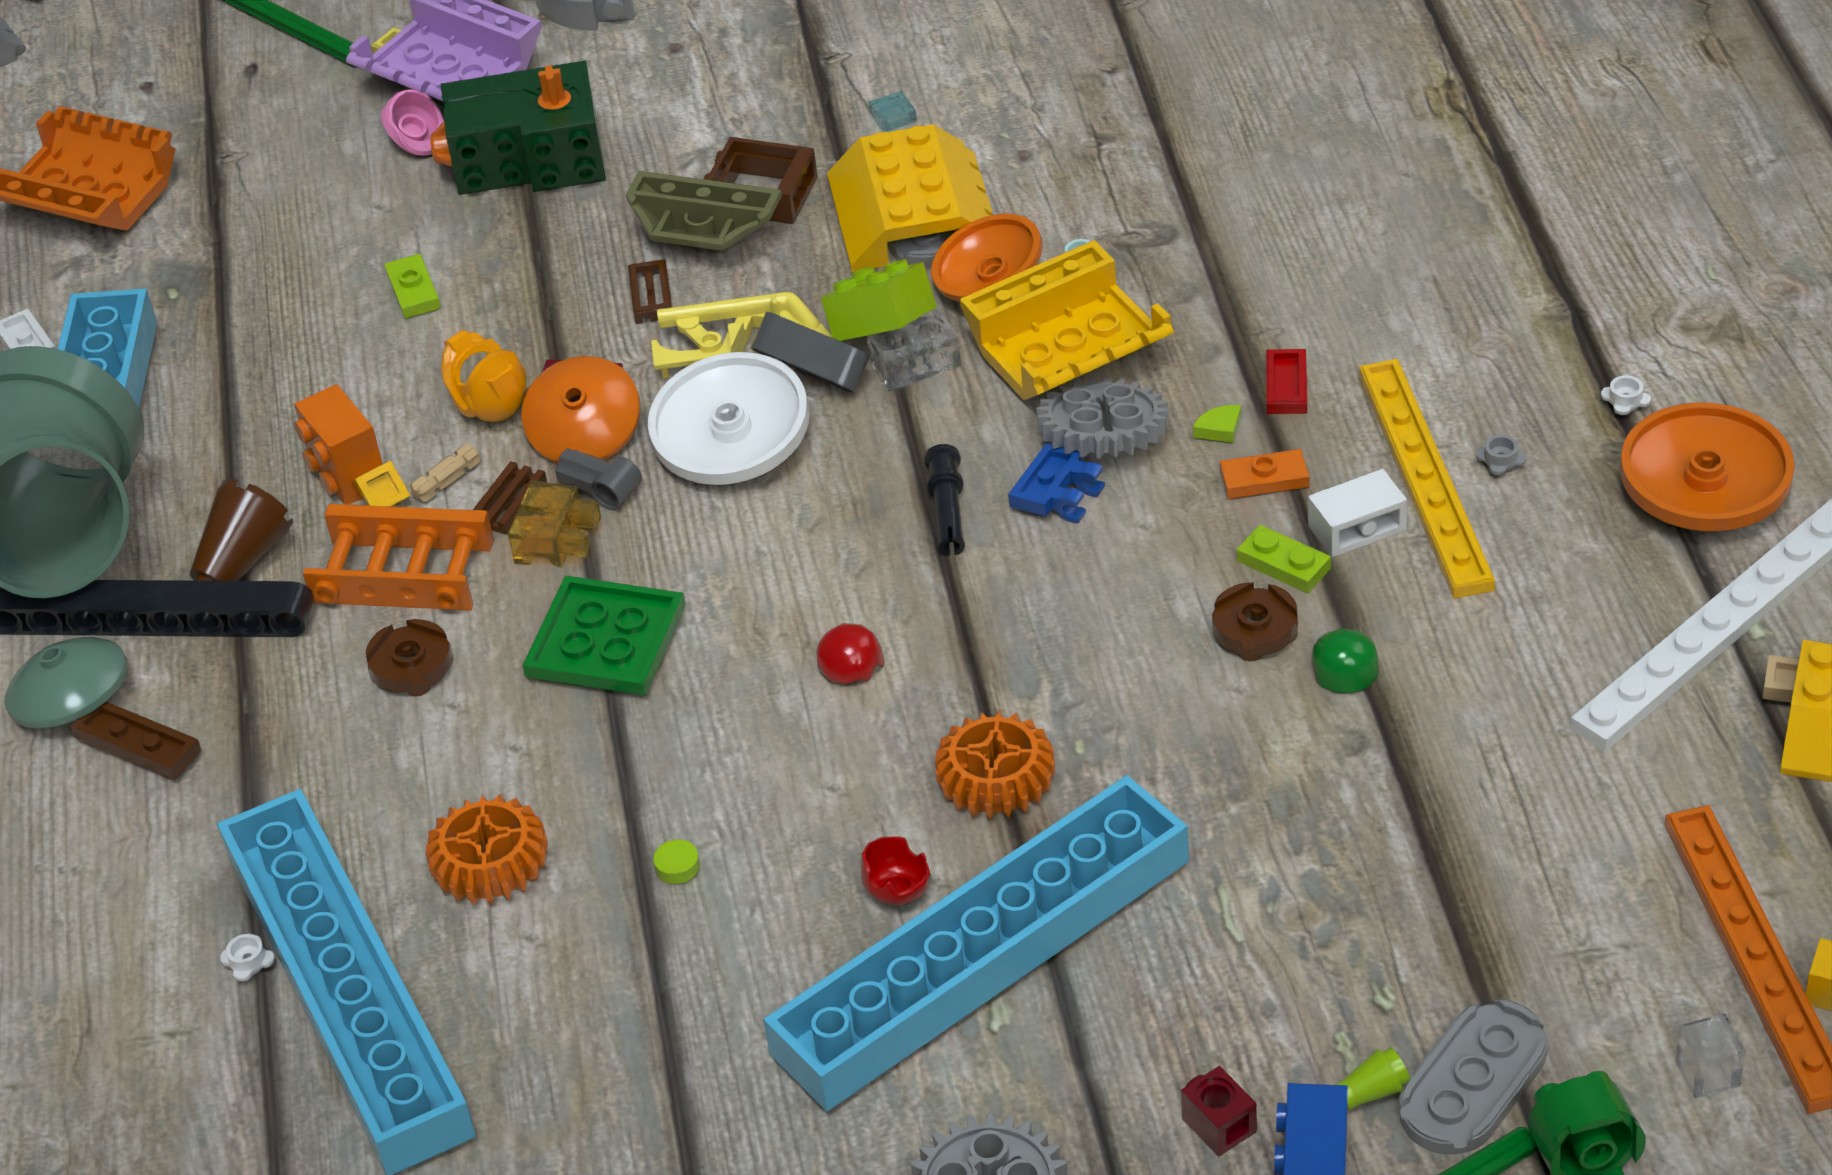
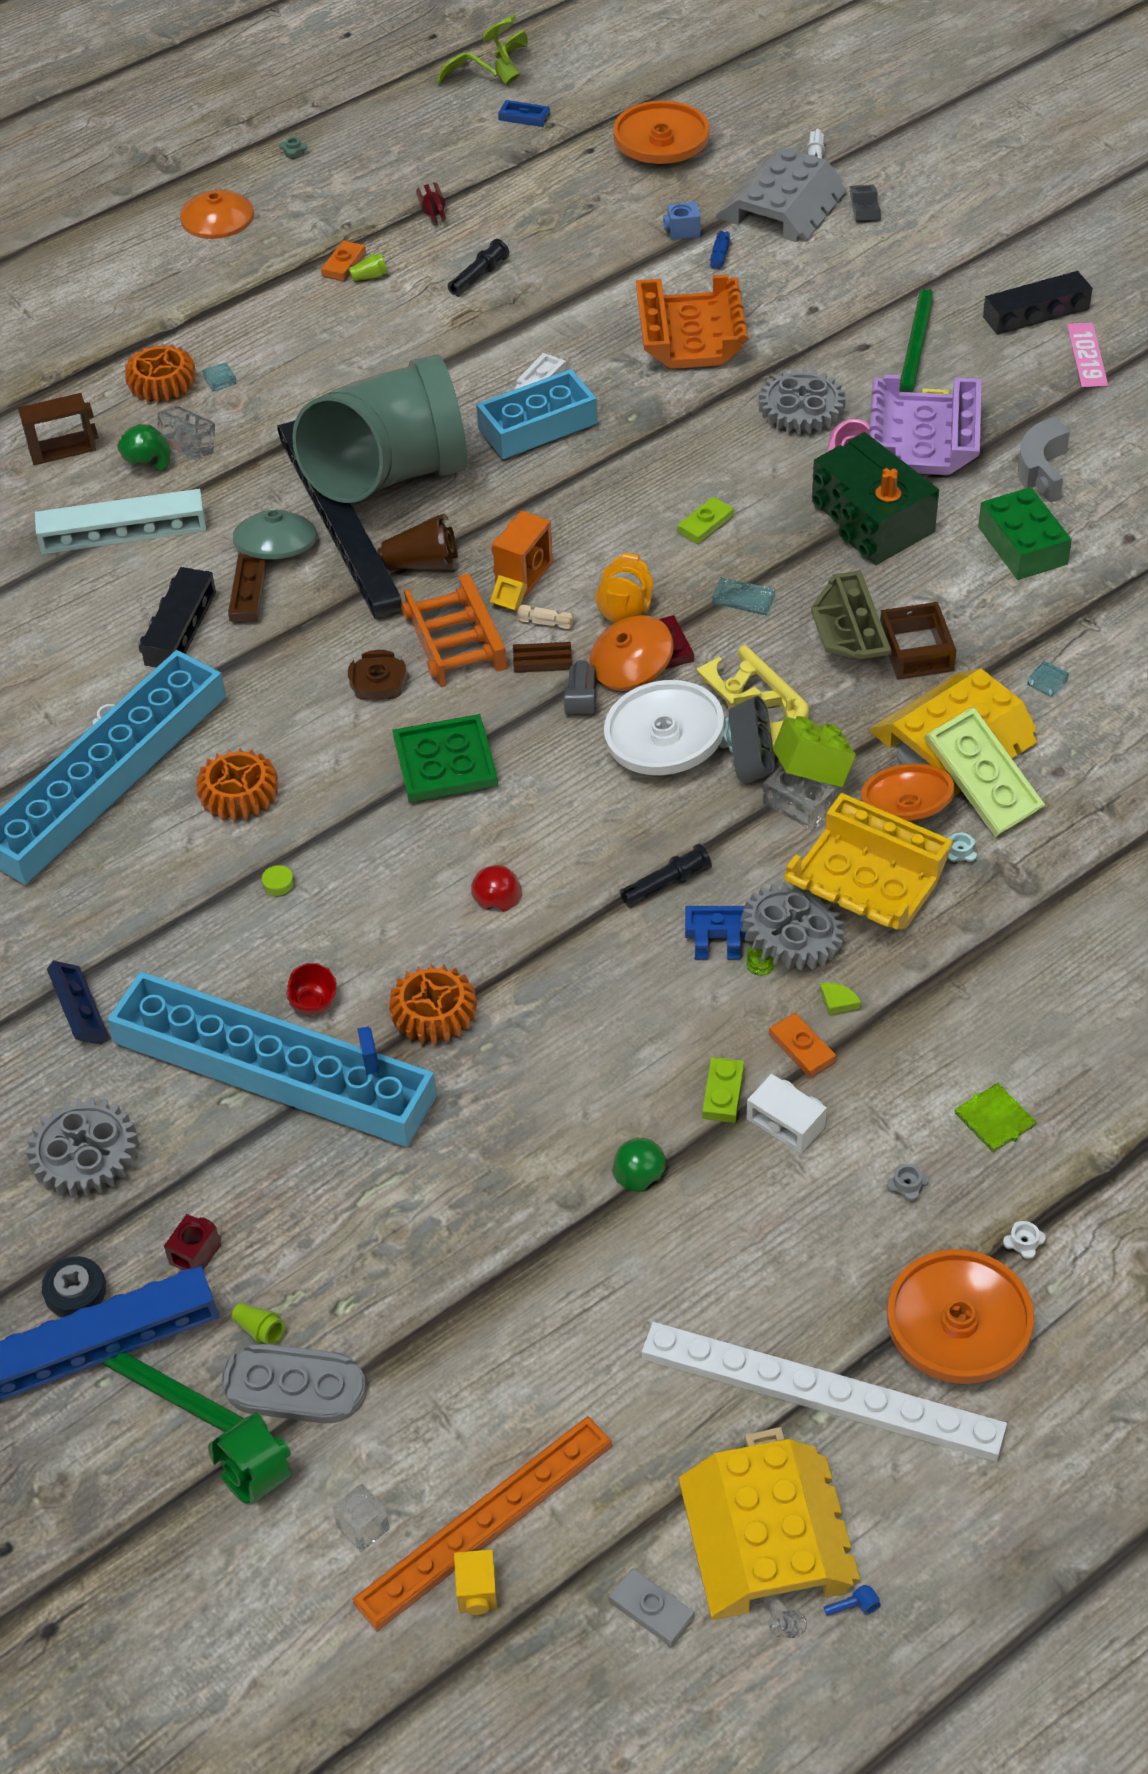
camera: 60 degrees right, 5 degrees up
clear yellow hips [508,480,601,568] -> none
reddish brown tile [628,259,672,324] -> none
reddish brown plate [1212,582,1298,662] -> none
red tile [1266,349,1307,414] -> none
yellow tile [1359,359,1495,599] -> none
none -> dark blue plate [47,960,108,1045]
none -> black brick [139,567,216,668]
none -> blue tile [357,1026,379,1075]
none -> clear light blue tile [712,577,775,616]
none -> clear neon green bush [746,945,775,976]
none -> light grey gear [758,368,846,434]
none -> yellowish green tile [924,706,1045,838]
none -> clear neon green piece [954,1082,1037,1153]
none -> green brick [978,487,1072,580]

